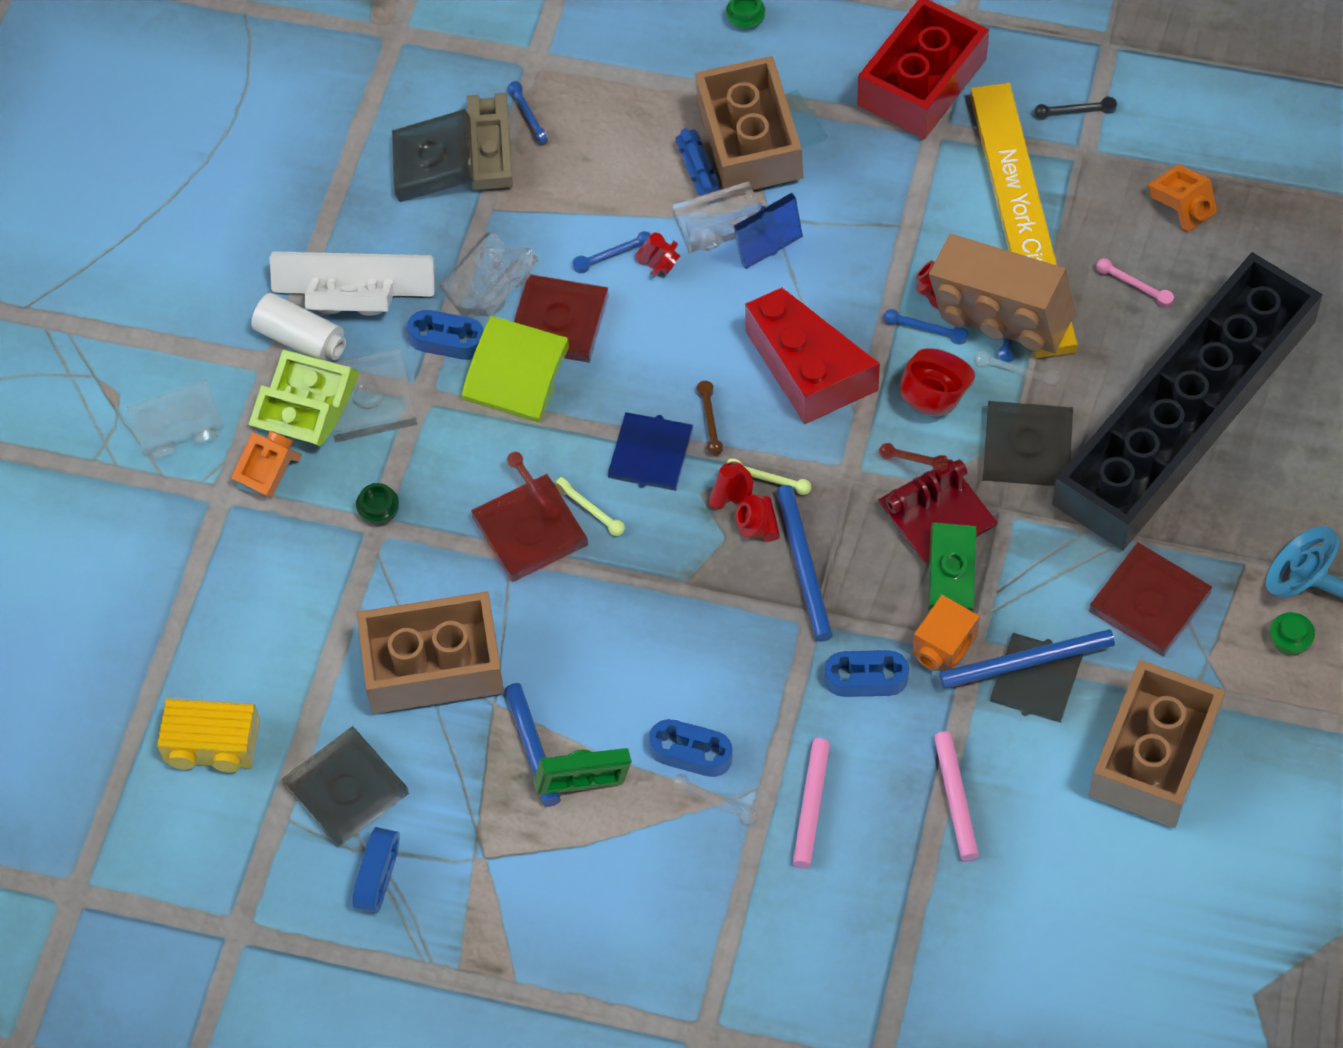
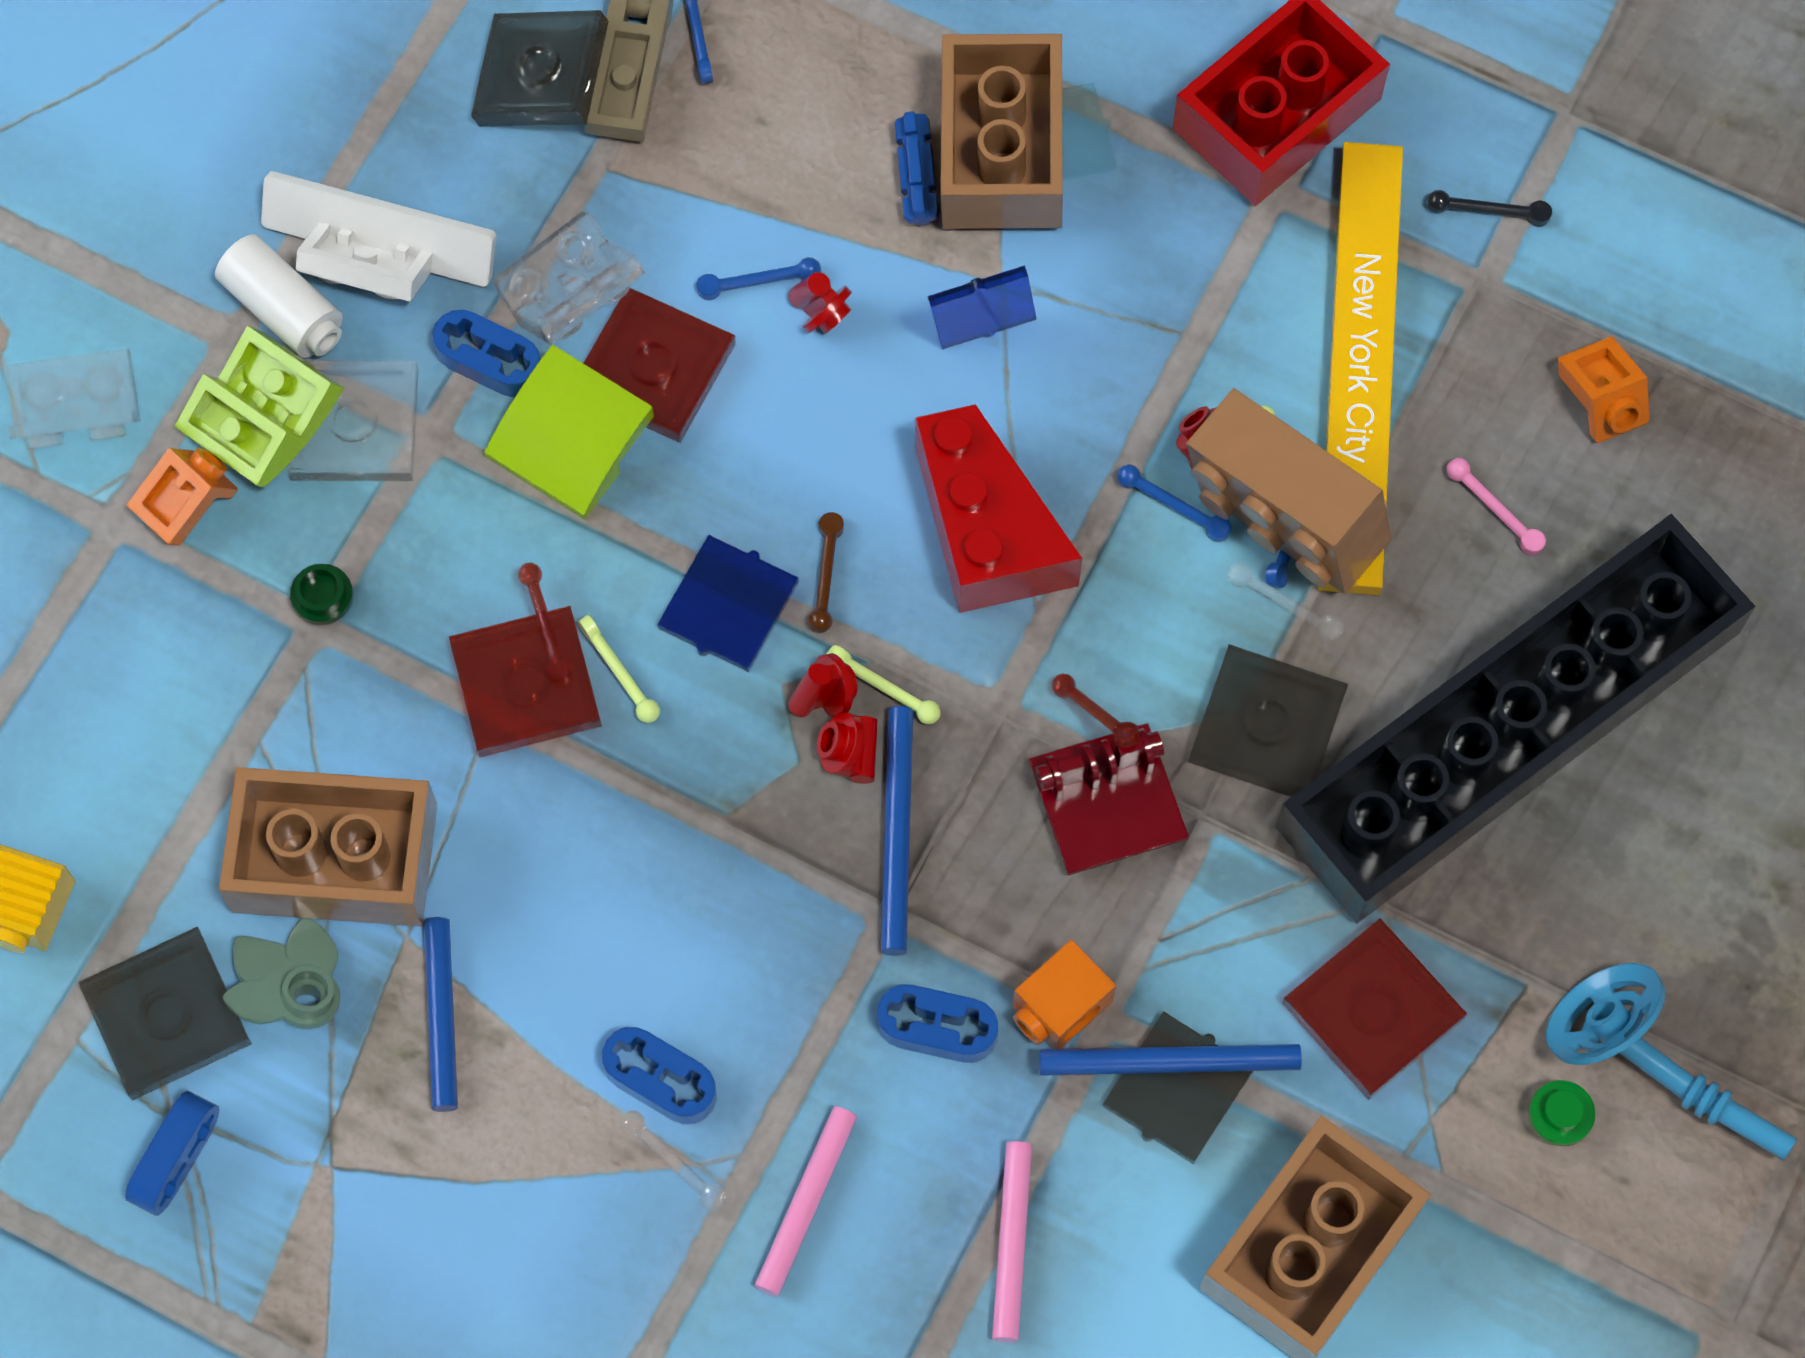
camera: 10 degrees right, 10 degrees up
green plate [533,748,632,795] -> none
clear bracket [672,181,767,253] -> none
red cap [900,348,975,416] -> none
green plate [928,523,976,611] -> none
none -> sand green plate [222,918,340,1029]

